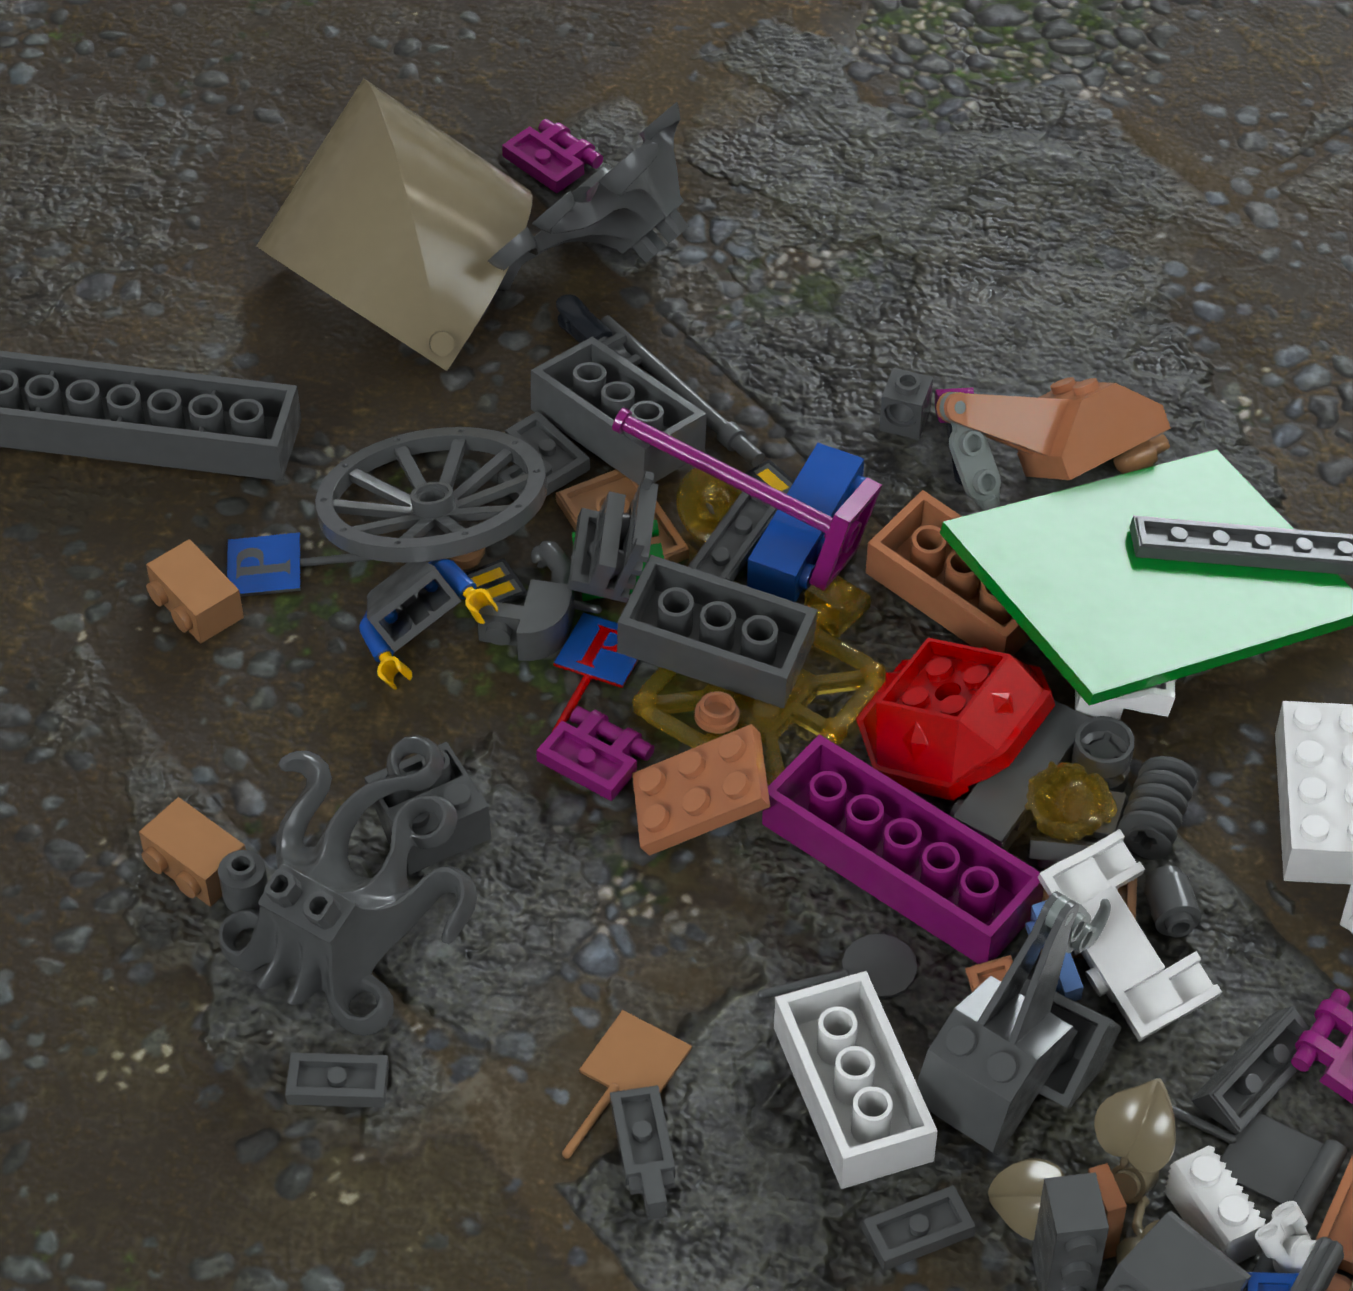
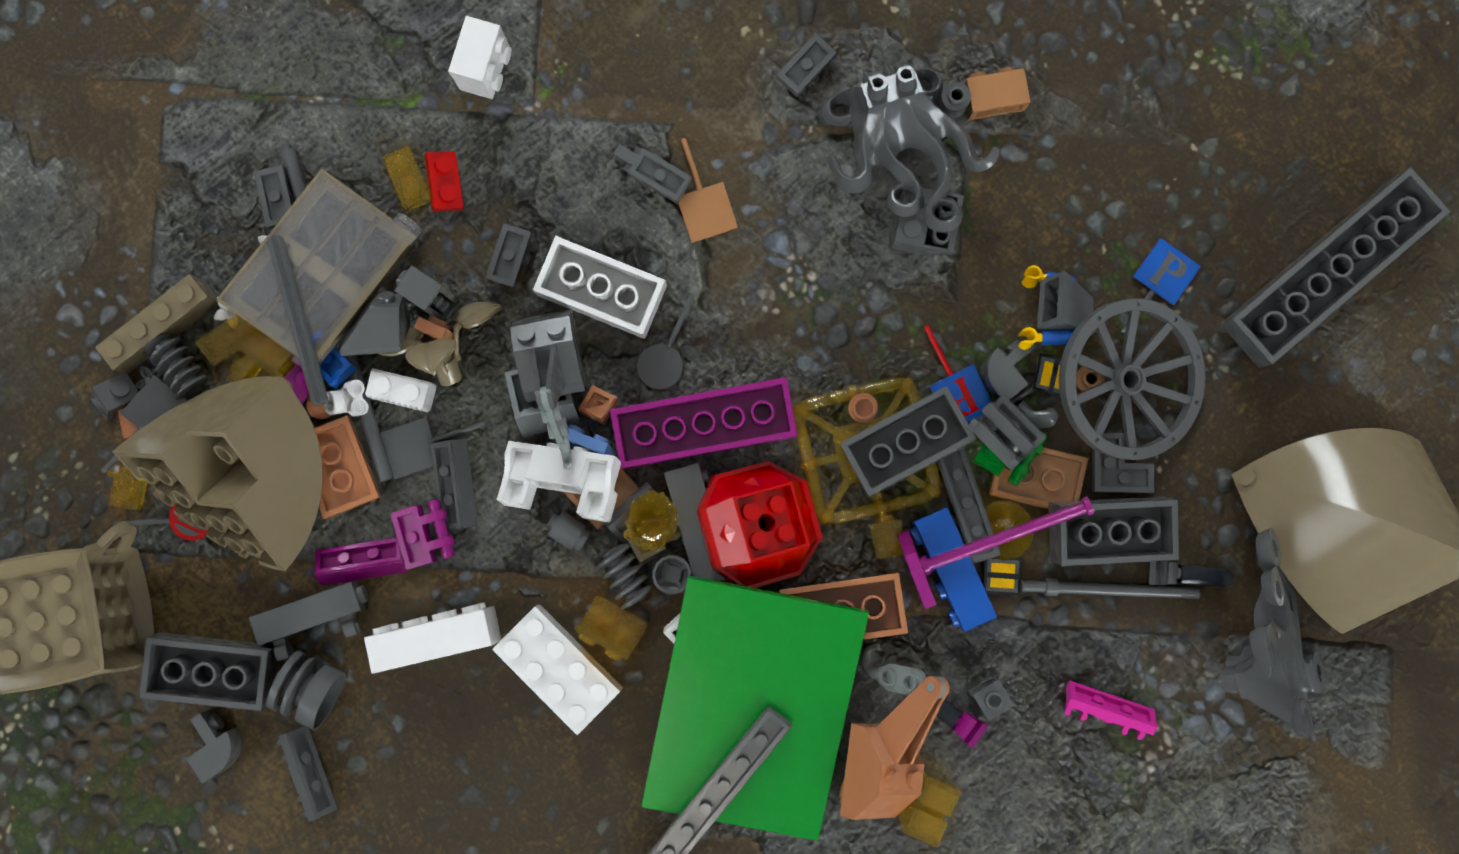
camera: 135 degrees right, 35 degrees up
medium nougat brick [146,539,244,644] -> none
magenta plate [502,119,603,193] -> none
magenta plate [536,706,655,801] -> none
nougat plate [632,724,770,856] -> none
none -> clear yellow bracket [574,595,649,661]
none -> clear yellow piece [899,771,961,848]
none -> dark pink plate [1065,680,1158,740]

